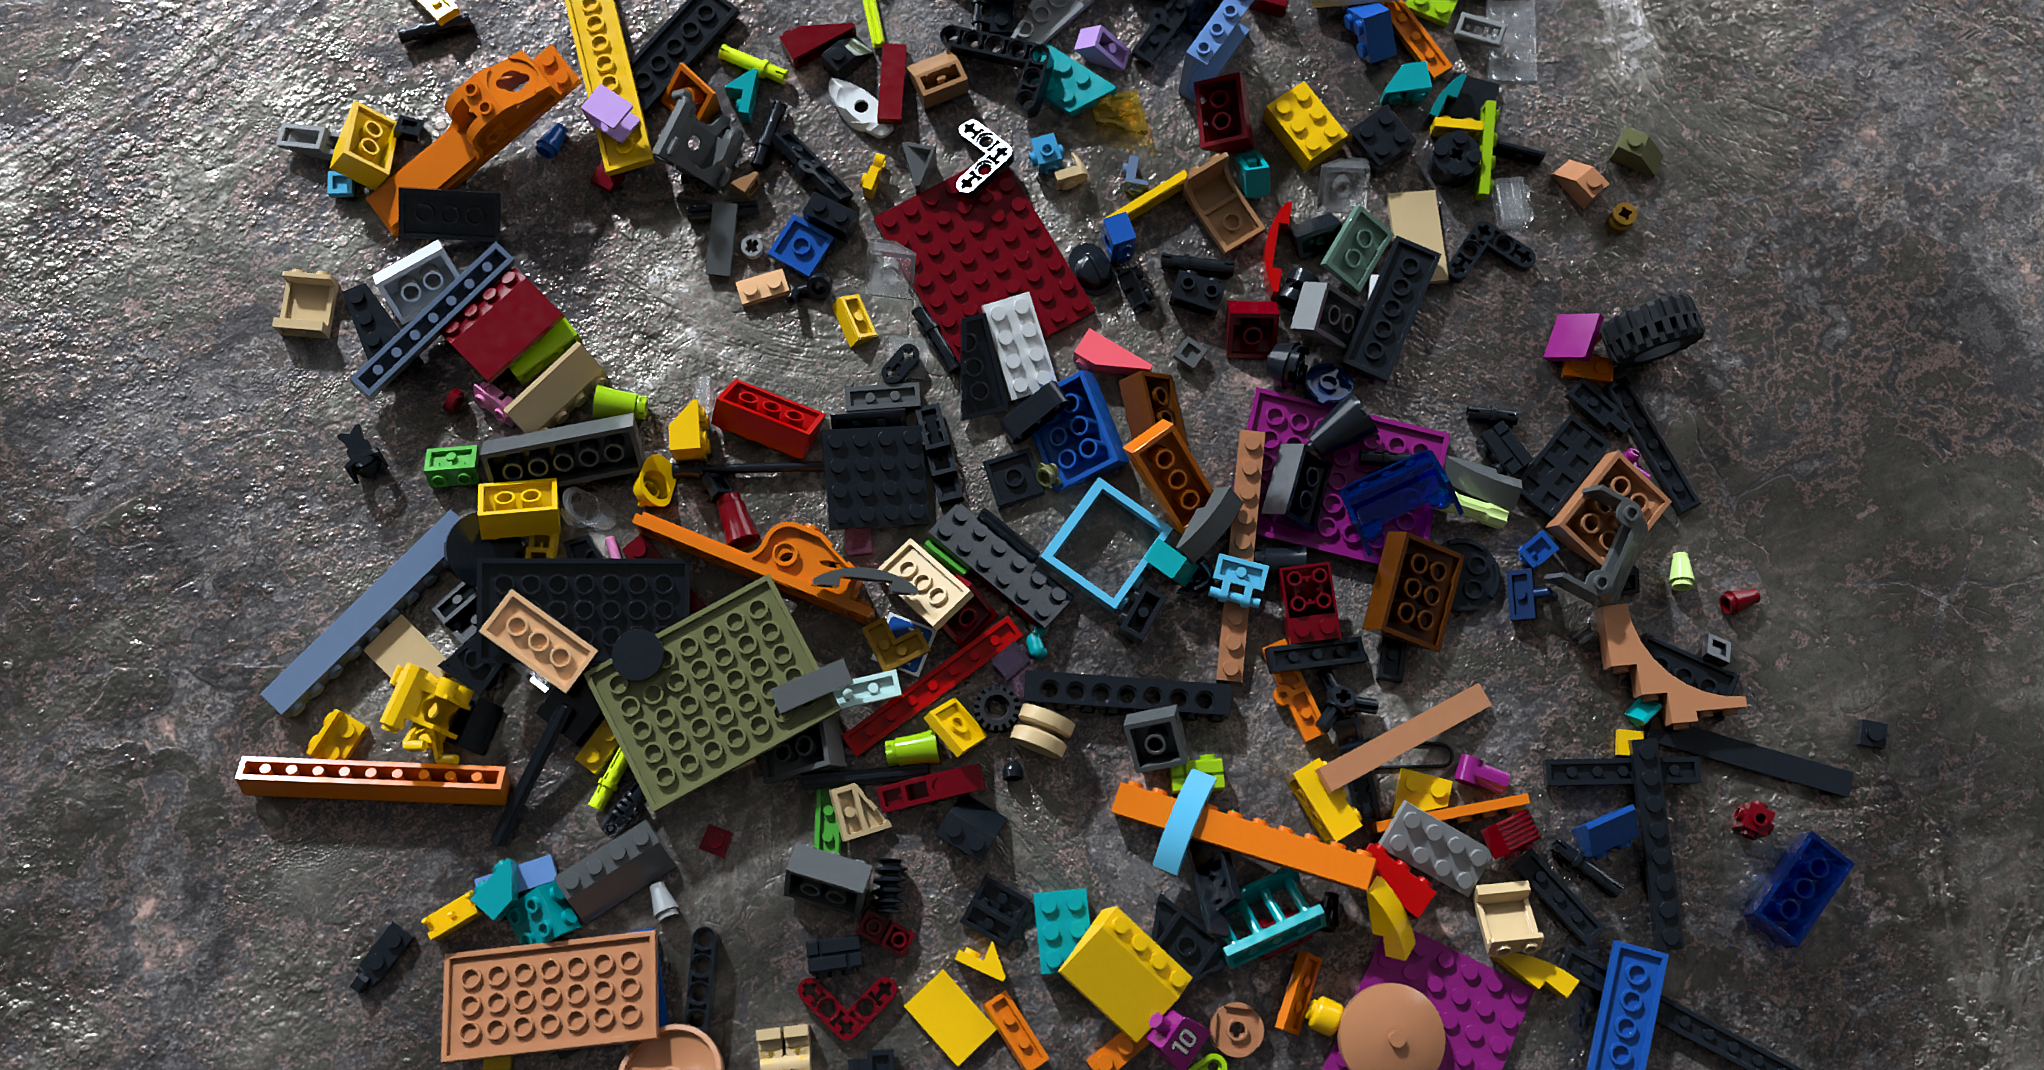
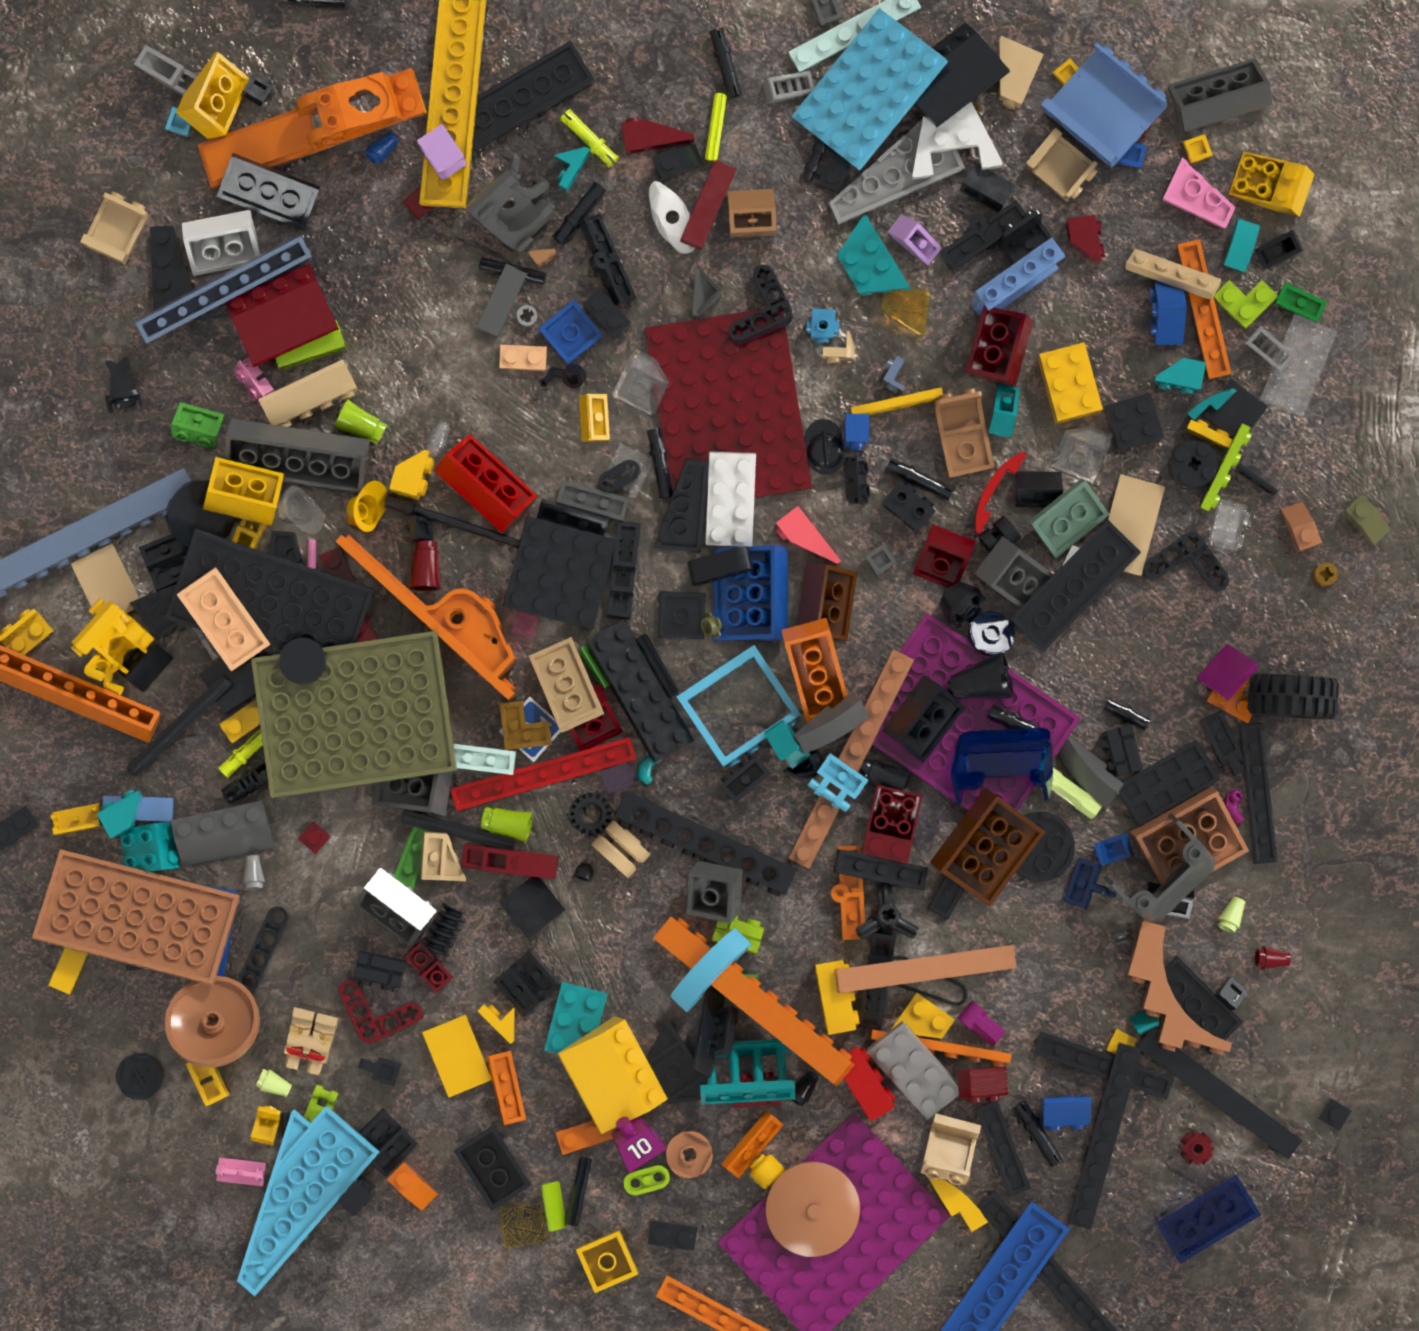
camera: 20 degrees right, 10 degrees up
dark red tile [443,388,464,414] -> none
orange slope [661,62,721,124] -> none
dark grey tile [770,658,854,715] -> none
dark grey slope [811,567,918,596] -> none
yellow plate [860,153,886,200] -> none
yellow plate [924,697,989,758] -> none
black beam [940,25,1054,118] -> none
yellow slope [1367,876,1416,961] -> none

